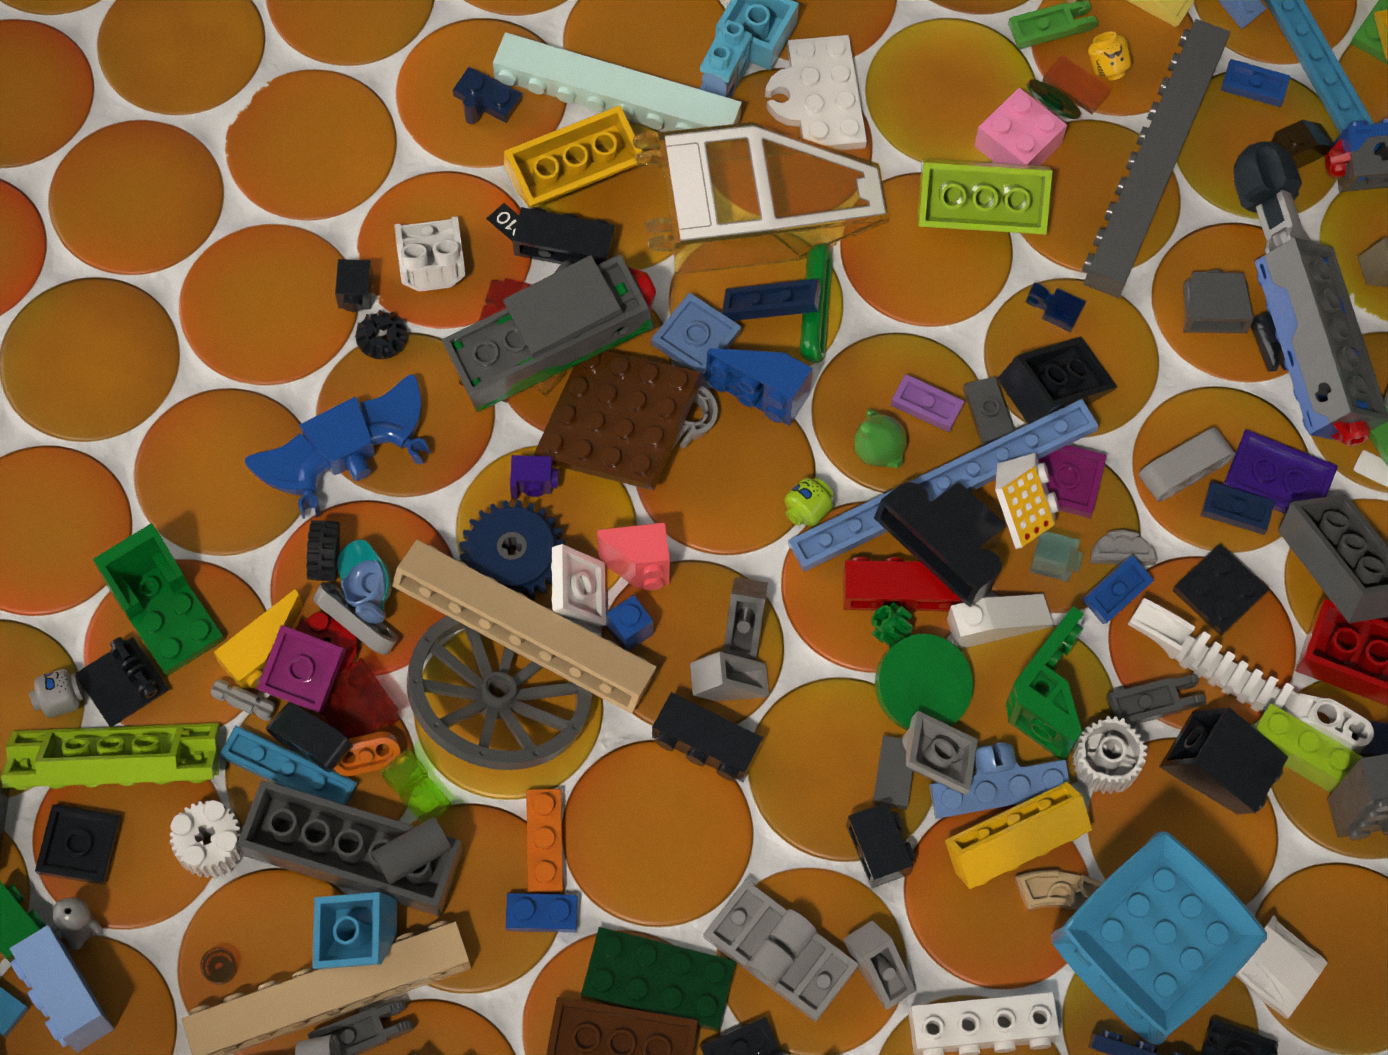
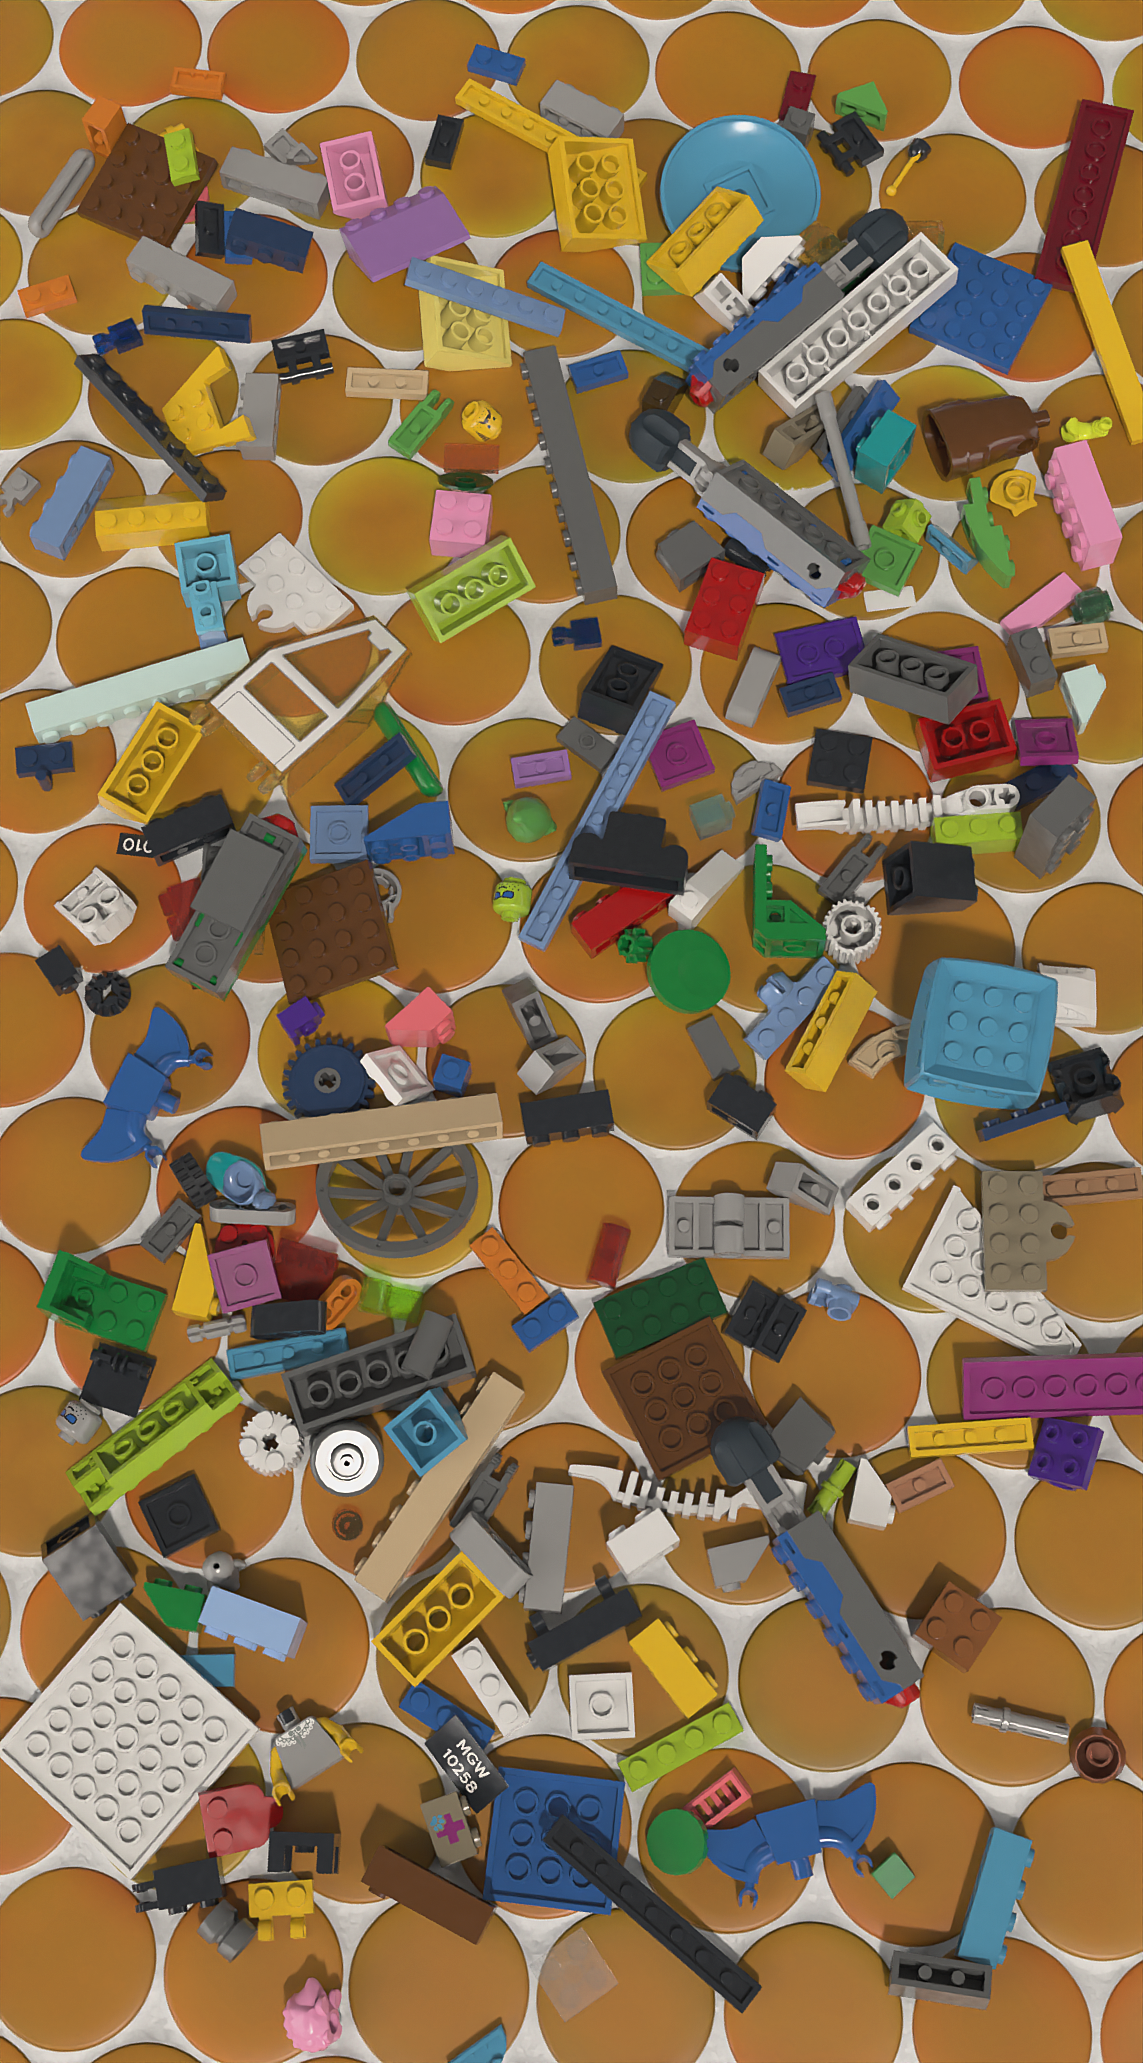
camera: 30 degrees left, 5 degrees up
light grey slope [902,711,978,795] -> none
slope [995,453,1060,549] -> none
none -> dark grey plate [140,1198,203,1264]
none -> wheel [310,1420,384,1497]
none -> clear red brick [586,1223,631,1290]
none -> red brick [684,557,765,661]

